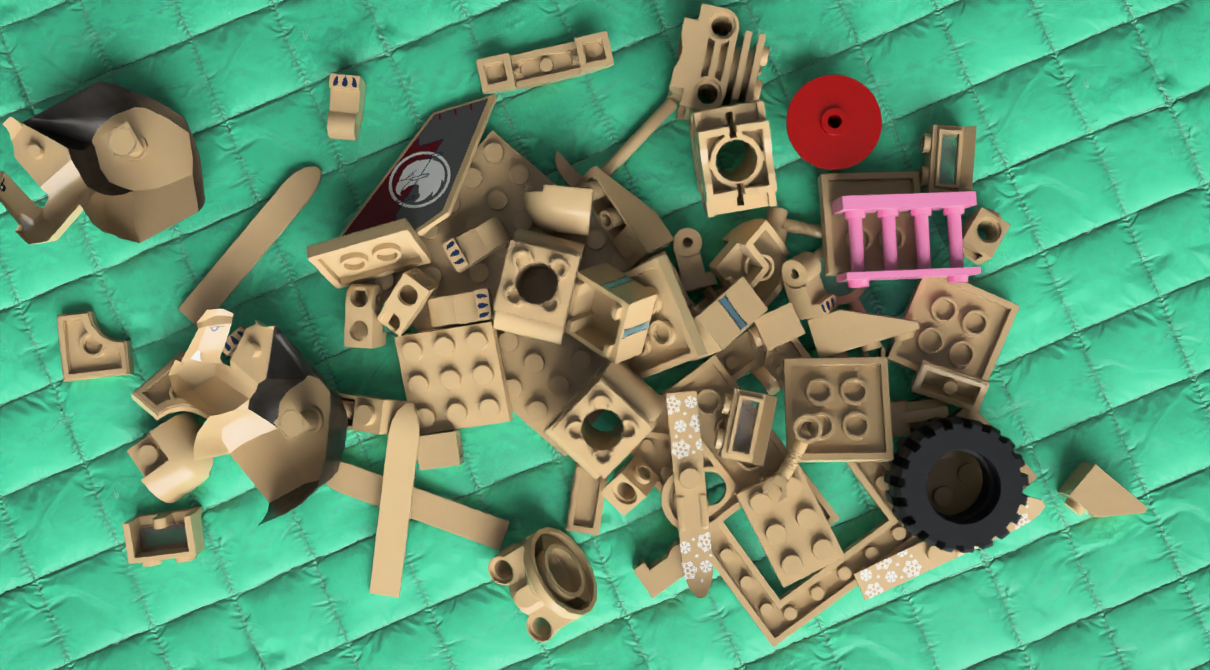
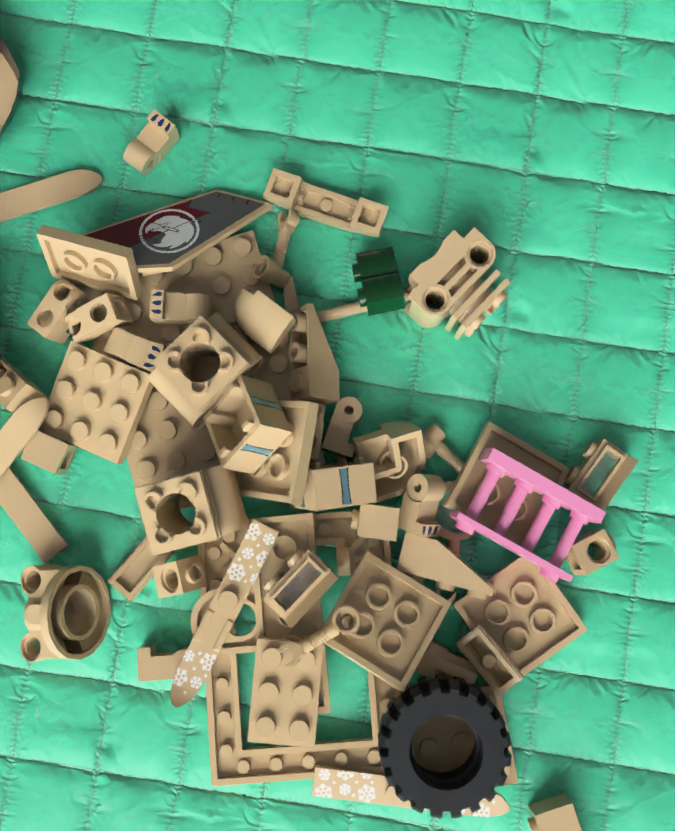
camera: 30 degrees right, 5 degrees down
tan piece [688,99,777,218] -> none
red piece [786,75,882,170] -> none
none -> tan brick [252,209,300,288]
none -> dark green brick [351,246,405,316]

